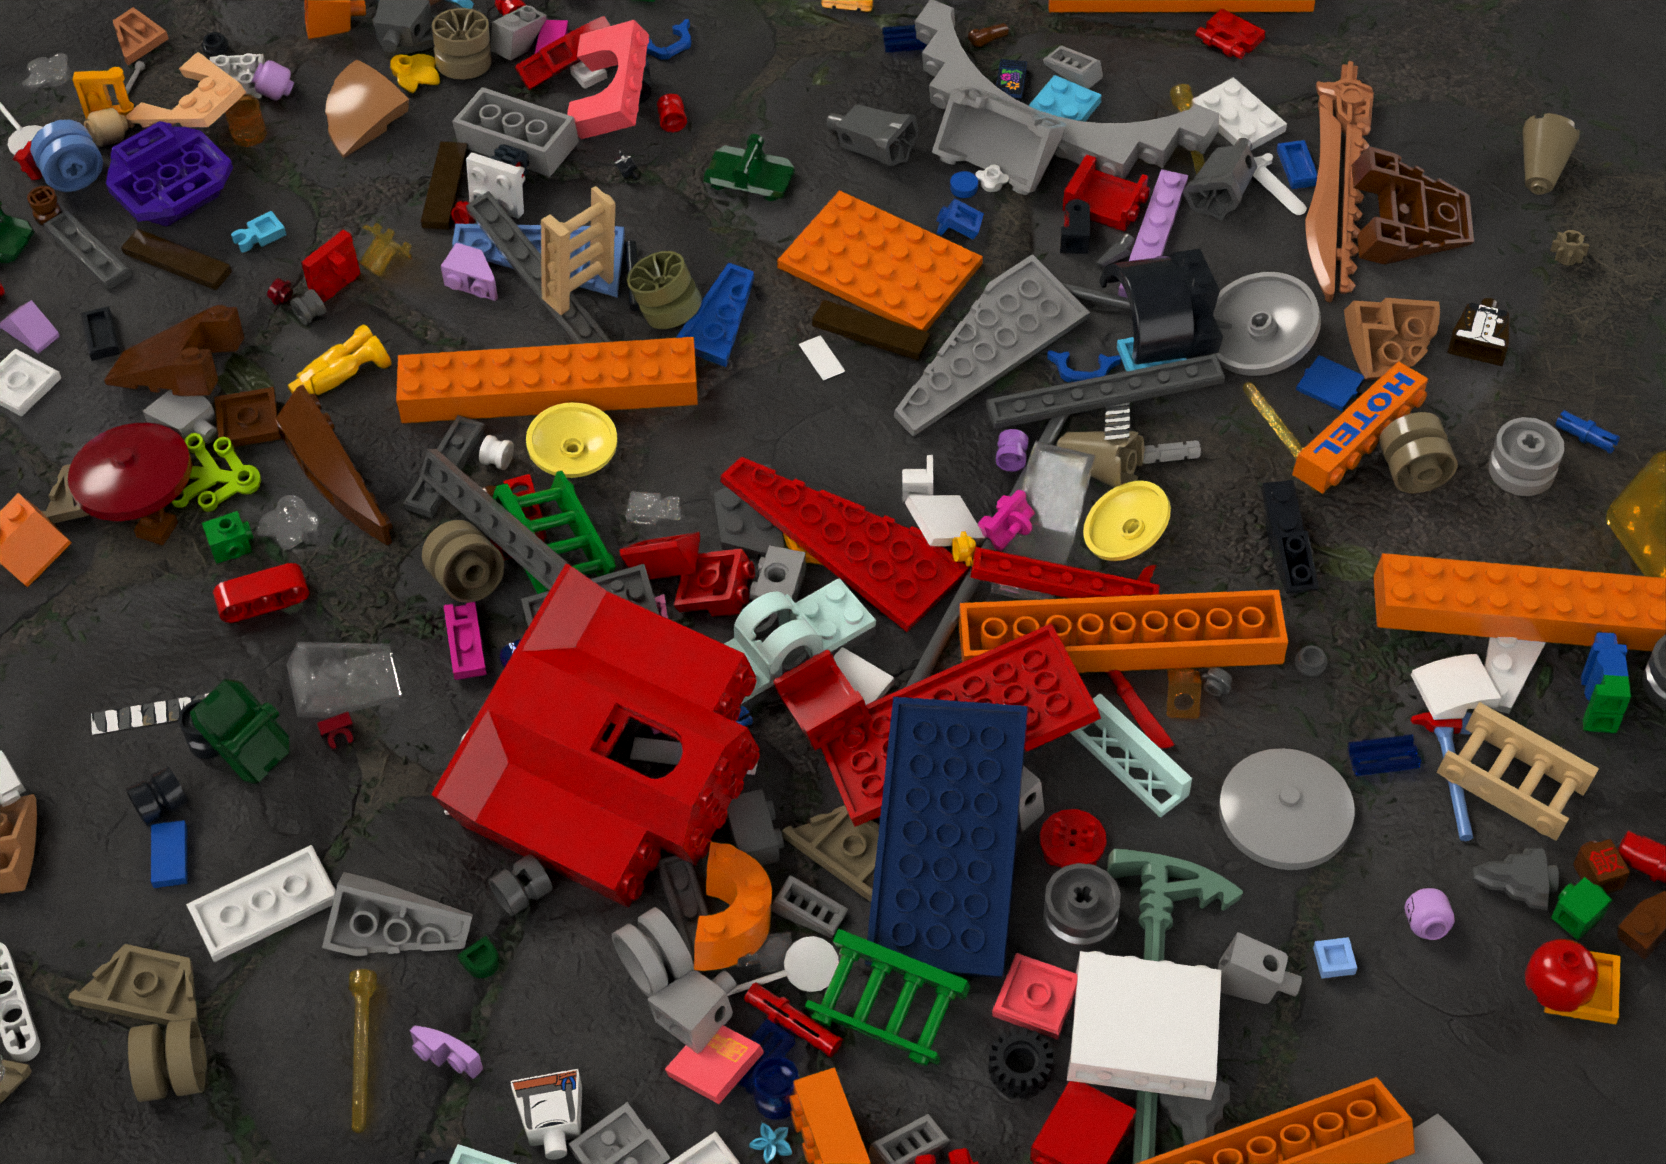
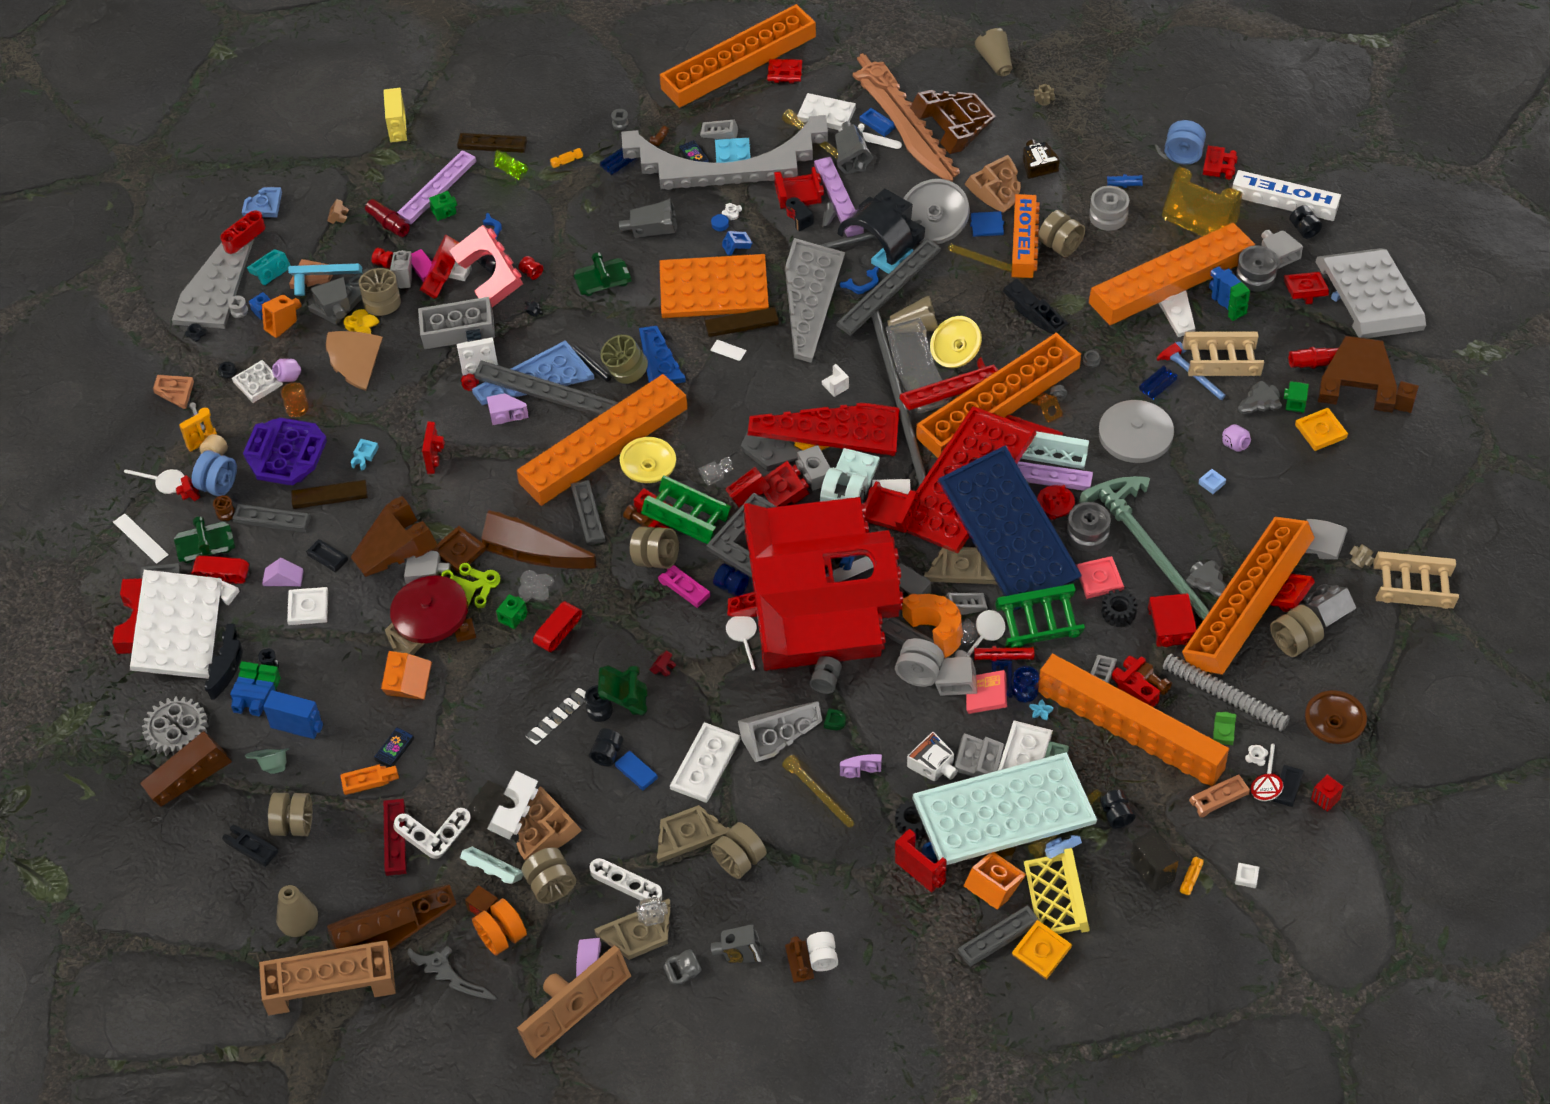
camera: 35 degrees left, 0 degrees up
clear plate [22,53,70,88] -> none
light nougat wing [125,52,246,128] -> none
dark red plate [267,278,293,305] -> none
clear slope [286,642,402,718] -> none
yellow piece [287,324,392,395] -> none
dark grey wheel [290,289,326,325] -> none
clear yellow piece [358,223,413,277] -> none
dark grey tile [420,449,569,591] -> none
dark brown tile [421,141,469,229] -> none
white wheel [479,435,514,470] -> none
tan fence [541,186,616,315] -> none
white tile [905,495,986,546] -> none
light grey windscreen [932,87,1067,195] -> none
yellow plate [952,531,976,566] -> none
dark pink hips [978,490,1035,551] -> none
medium lavender wheel [996,429,1028,472] -> none
white panel [1067,951,1221,1100] -> none
sticker [1104,402,1130,440] -> none
light grey axle [1143,440,1201,464] -> none
light grey torso [1218,932,1302,1004] -> none
white slope [1411,654,1501,720] -> none
red cylinder [1525,939,1599,1012] -> none
reddish brown brick [1573,839,1630,894] -> none
none -> lavender plate [1017,462,1093,491]

